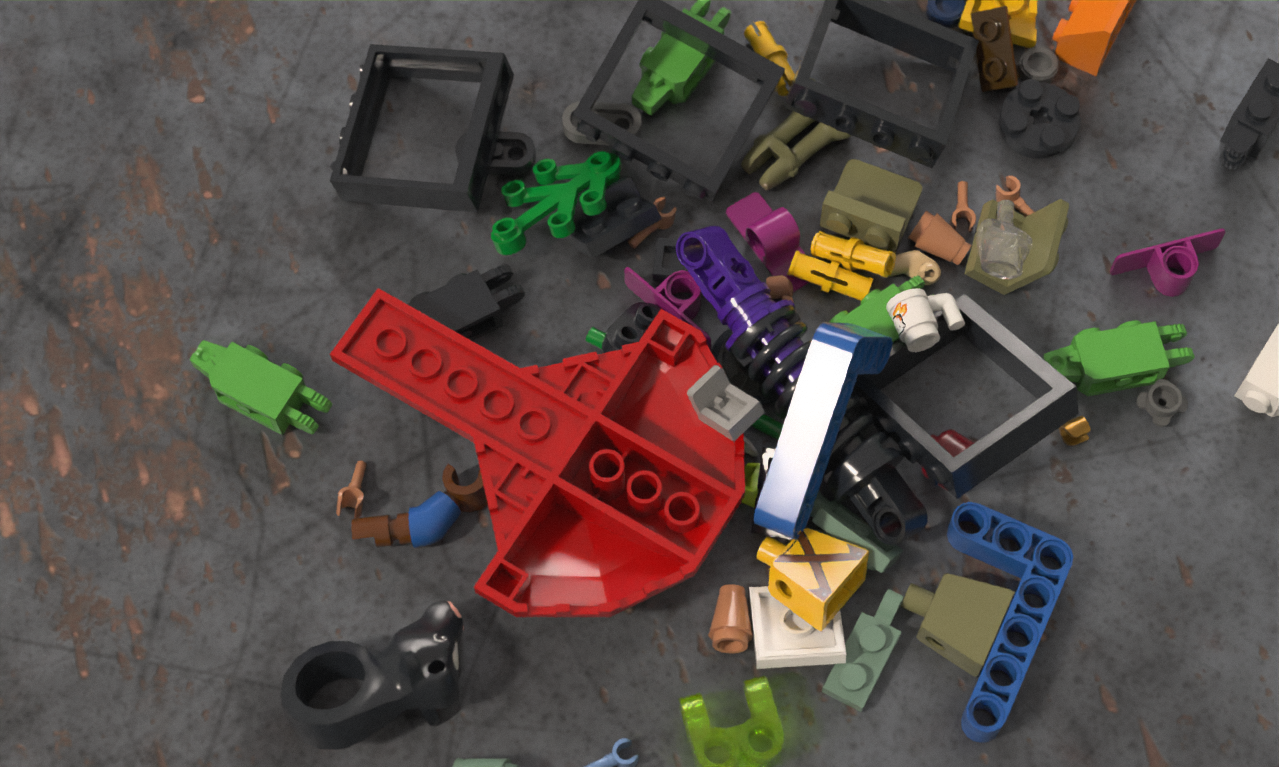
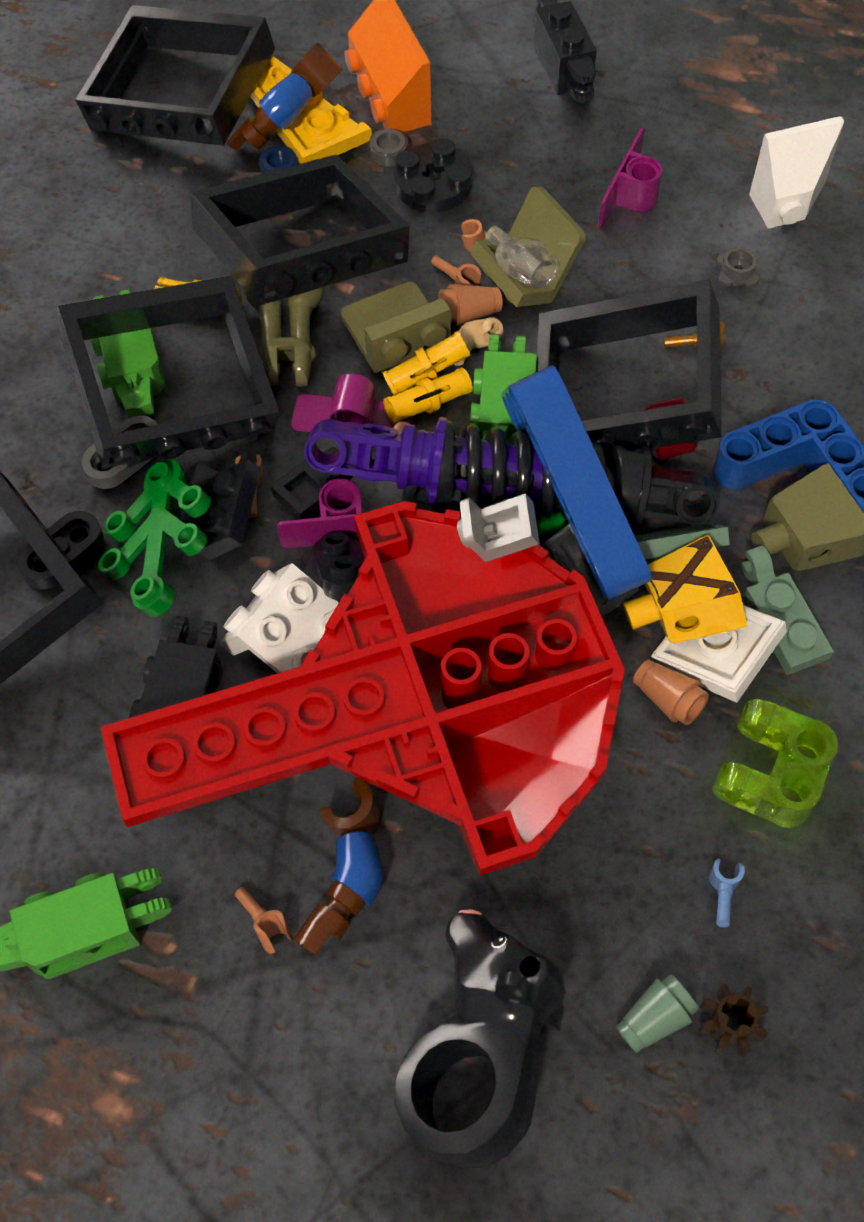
camera: 50 degrees left, 5 degrees down
white piece [886,288,965,352] -> none
dark brown hinge [971,6,1020,92] -> none
bright green hinge [1042,320,1195,396] -> none
none -> white bracket [219,563,339,673]

